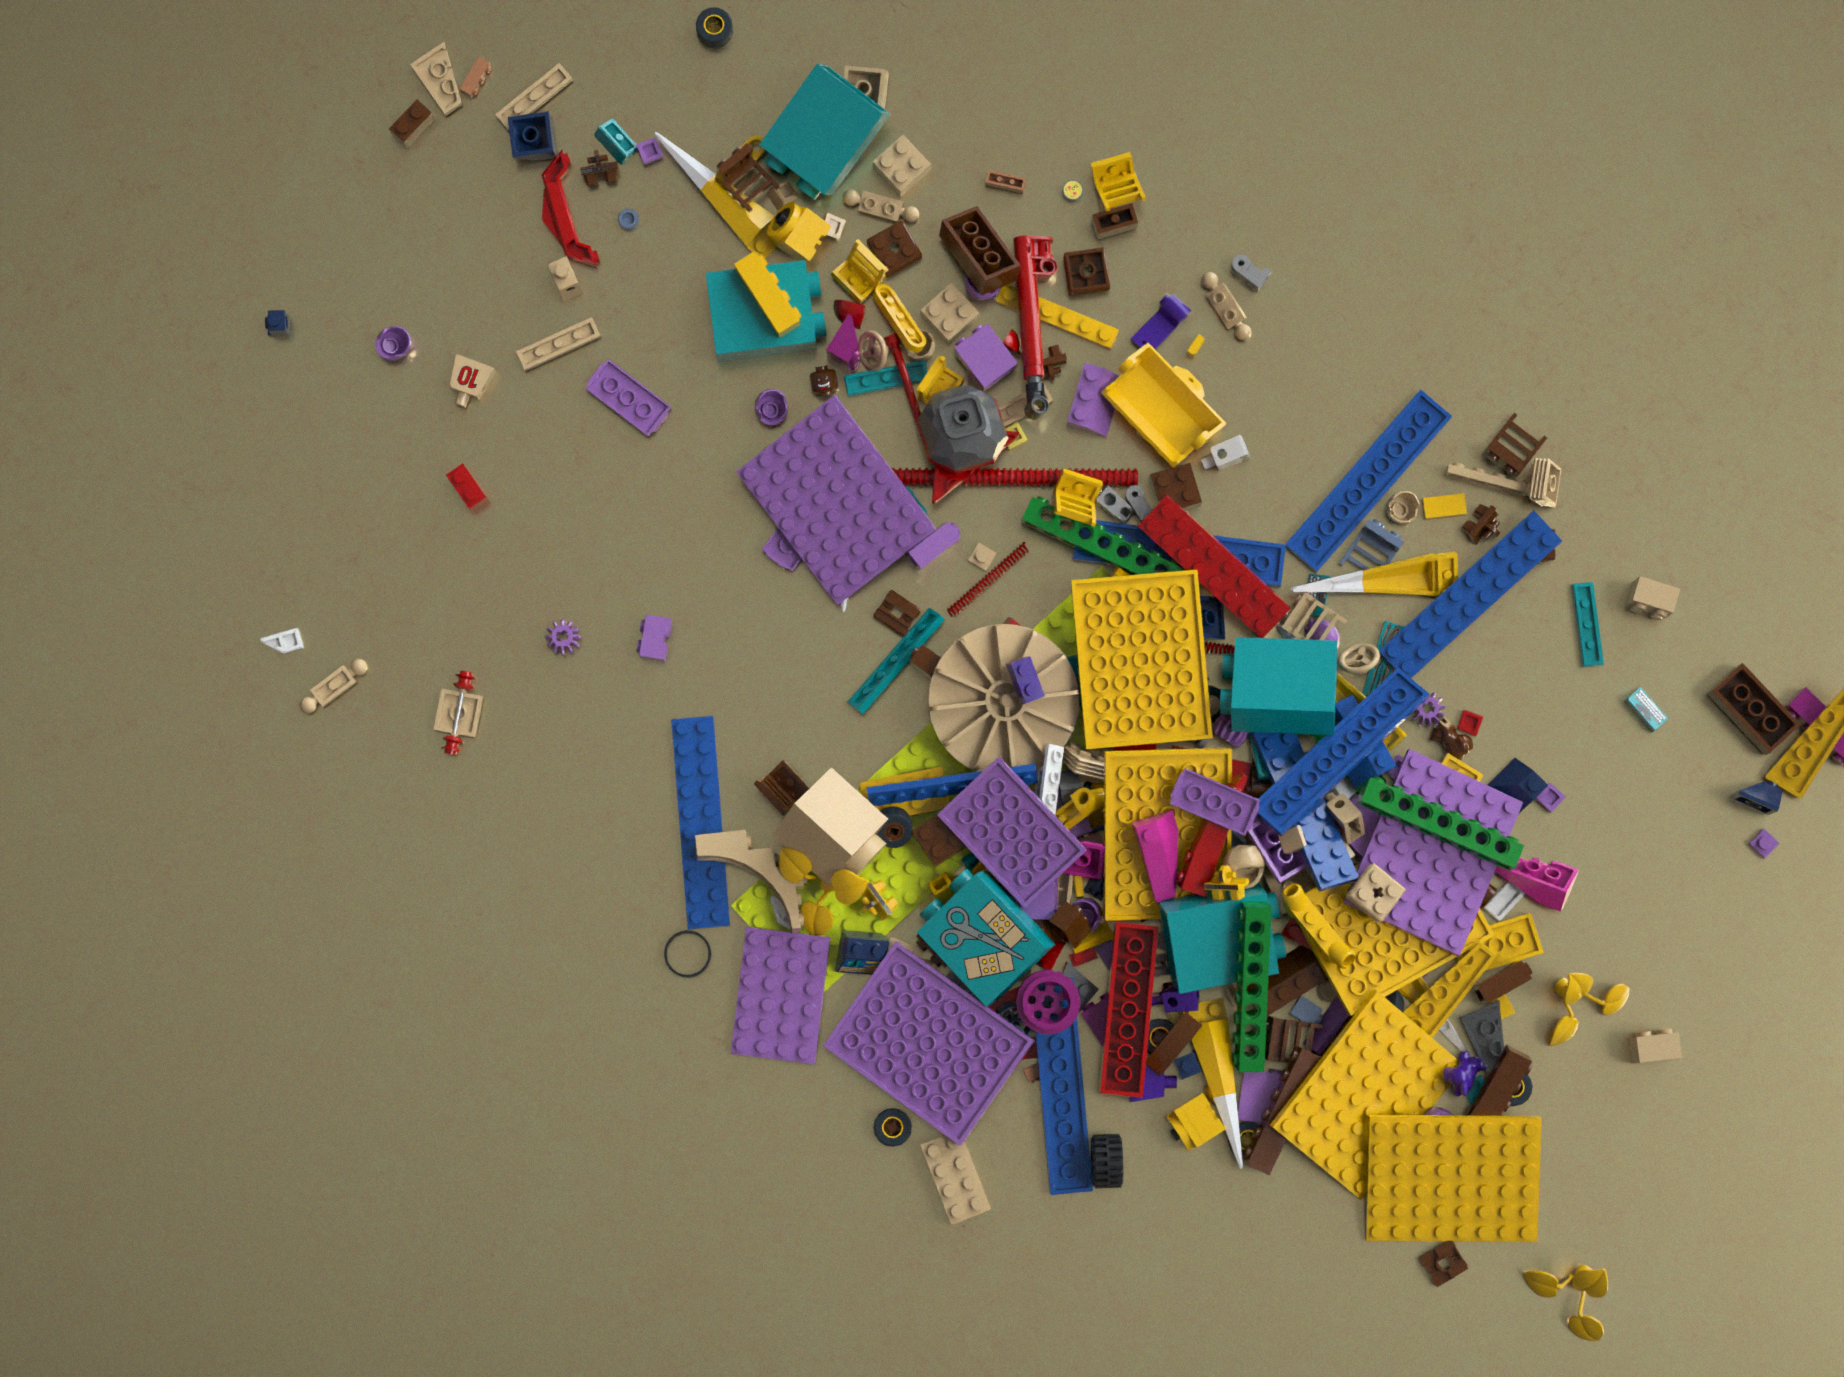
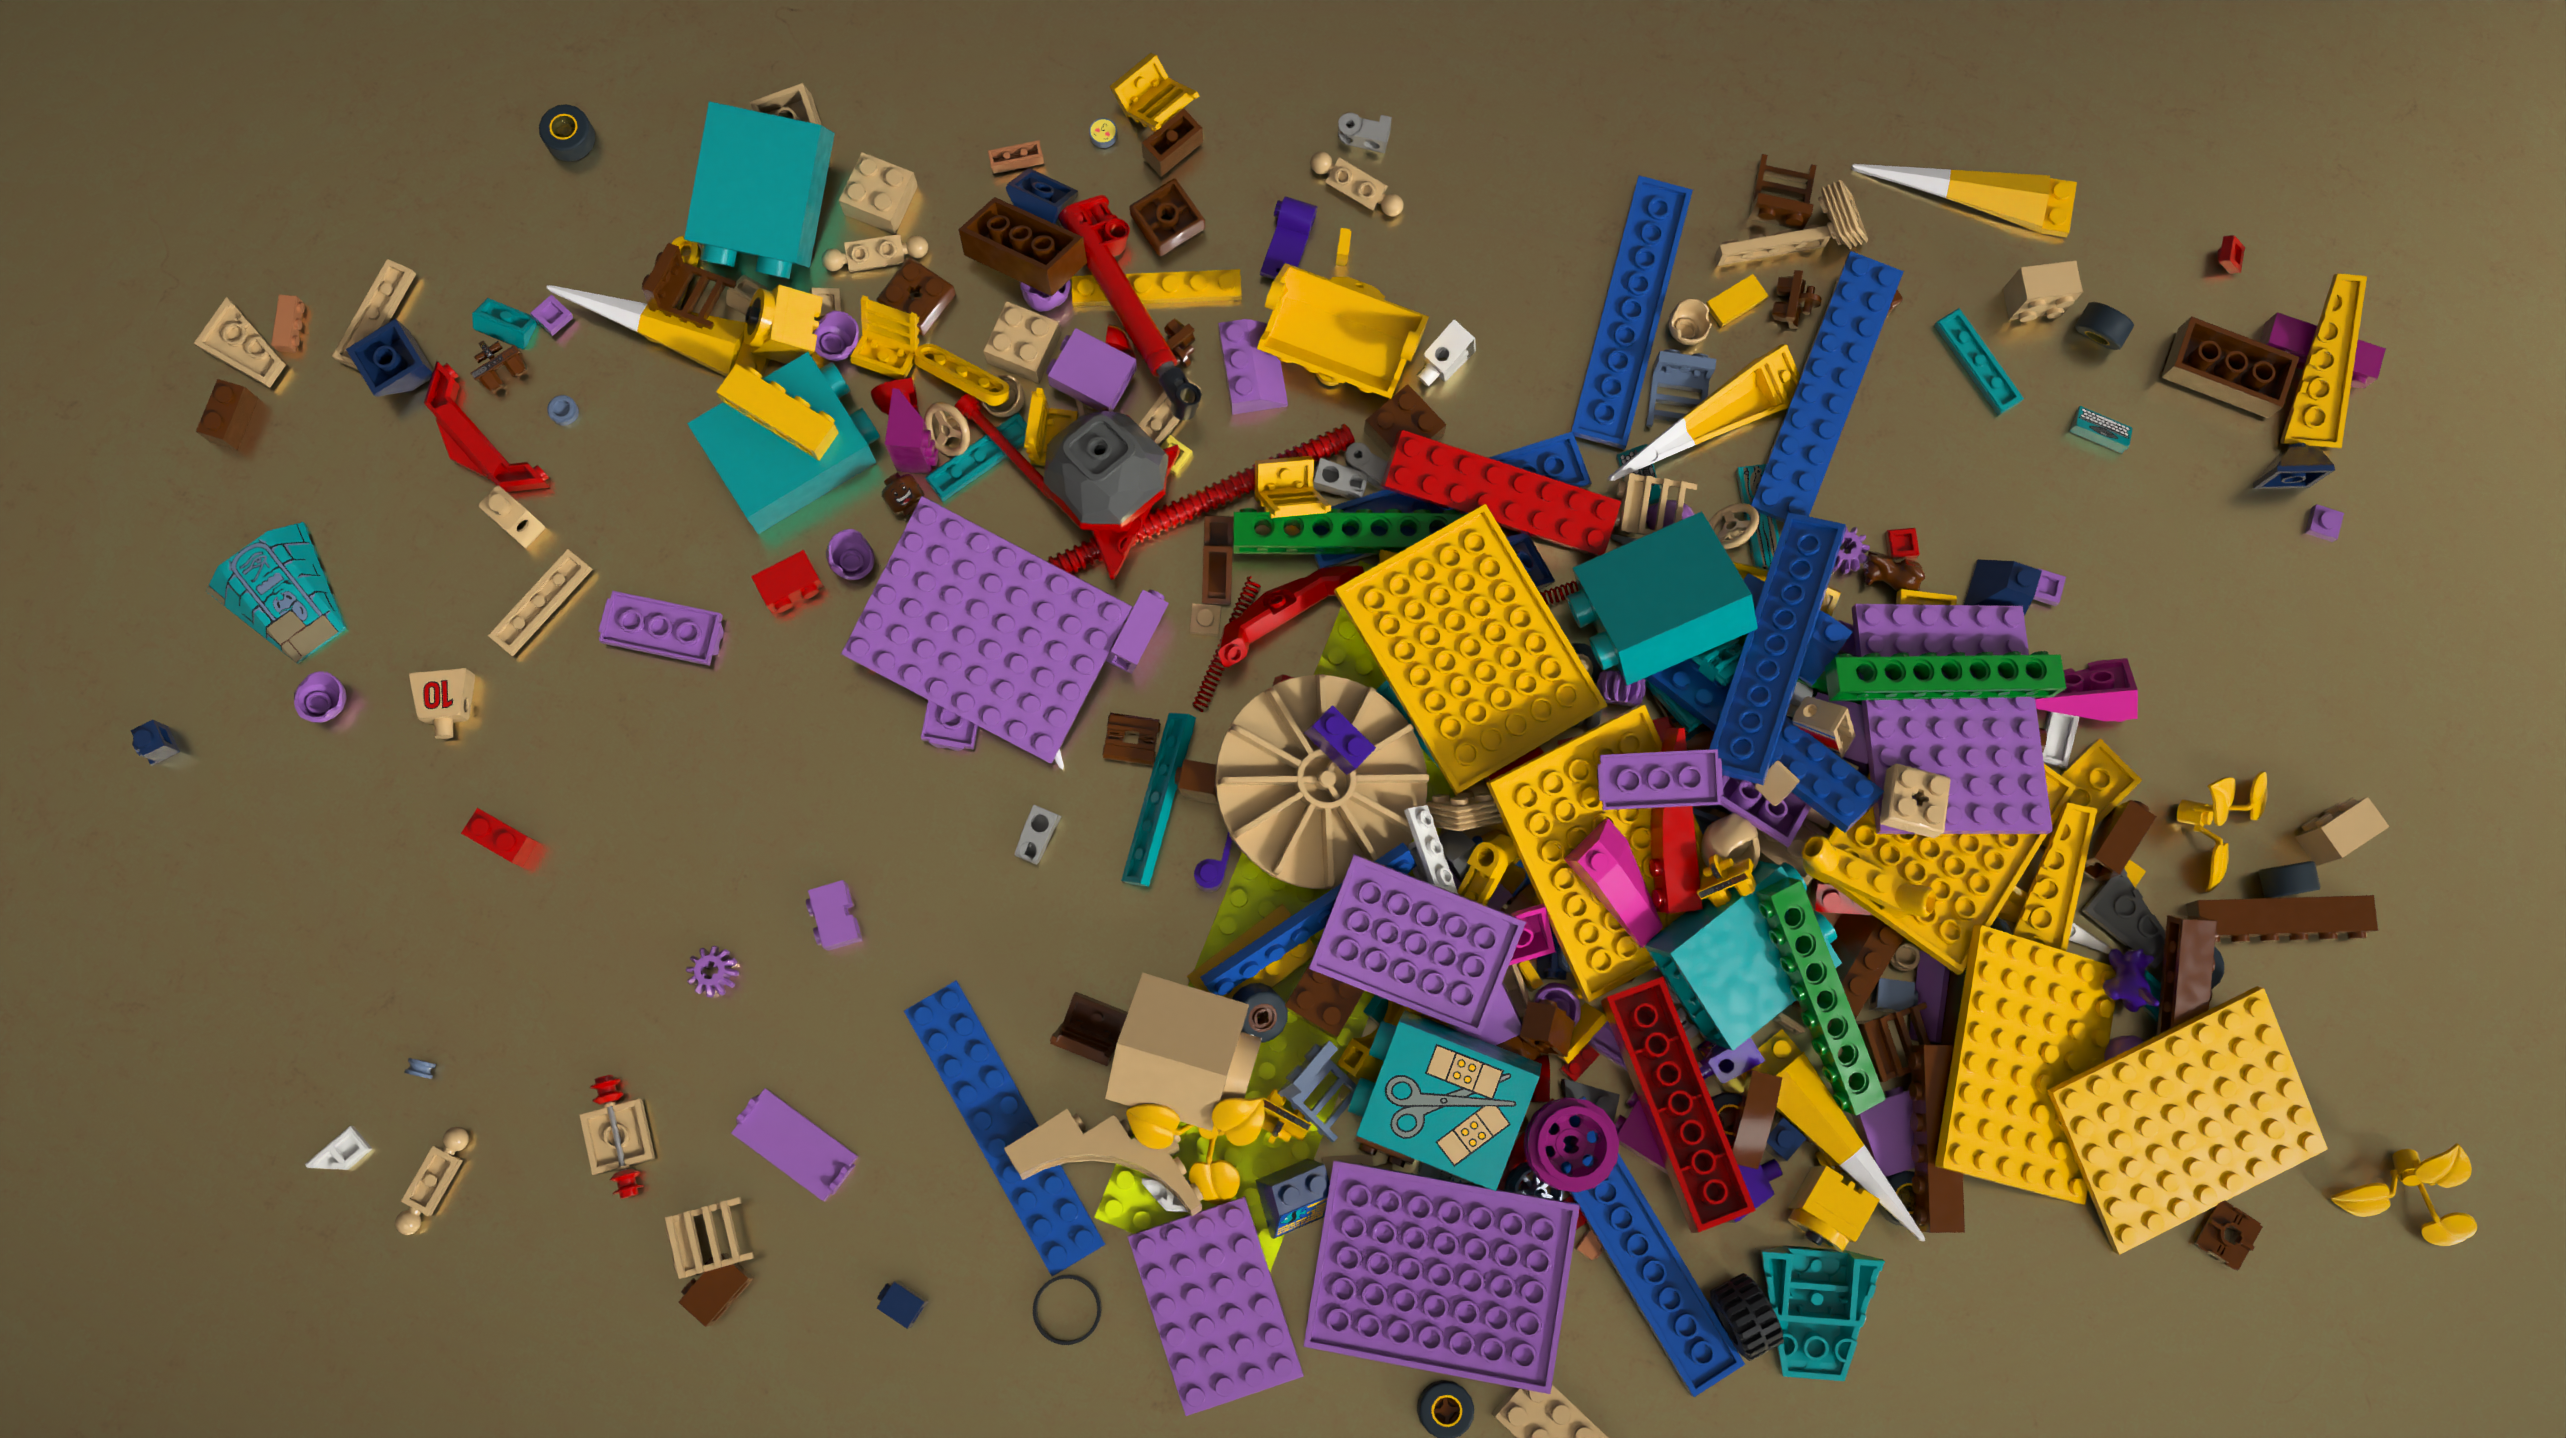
camera: 30 degrees left, 5 degrees down
none -> wedge [206,522,347,664]
none -> sand blue bush [404,1058,436,1079]
none -> tan plate [665,1197,754,1279]
none -> reddish brown brick [678,1253,754,1327]
none -> medium lavender brick [731,1088,858,1201]
none -> red brick [751,550,824,613]
none -> medium lavender hair [813,311,859,361]
none -> dark blue brick [877,1281,928,1329]
none -> dark blue slope [1006,168,1078,226]
none -> light grey leg [1015,805,1062,865]
none -> dark purple door [1194,832,1234,893]
none -> reddish brown slope [1202,515,1234,605]
none -> red helmet [1218,565,1364,668]
none -> sand blue plate [1278,1040,1357,1143]
none -> teal piece [1692,638,1743,686]
none -> teal wedge [1761,1245,1885,1381]
none -> yellow plate [1851,164,2077,238]
none -> black wheel [2075,302,2134,350]
none -> reddish brown brick [2186,895,2378,943]
none -> red plate [2218,235,2245,274]
none -> black wheel [2259,861,2321,898]

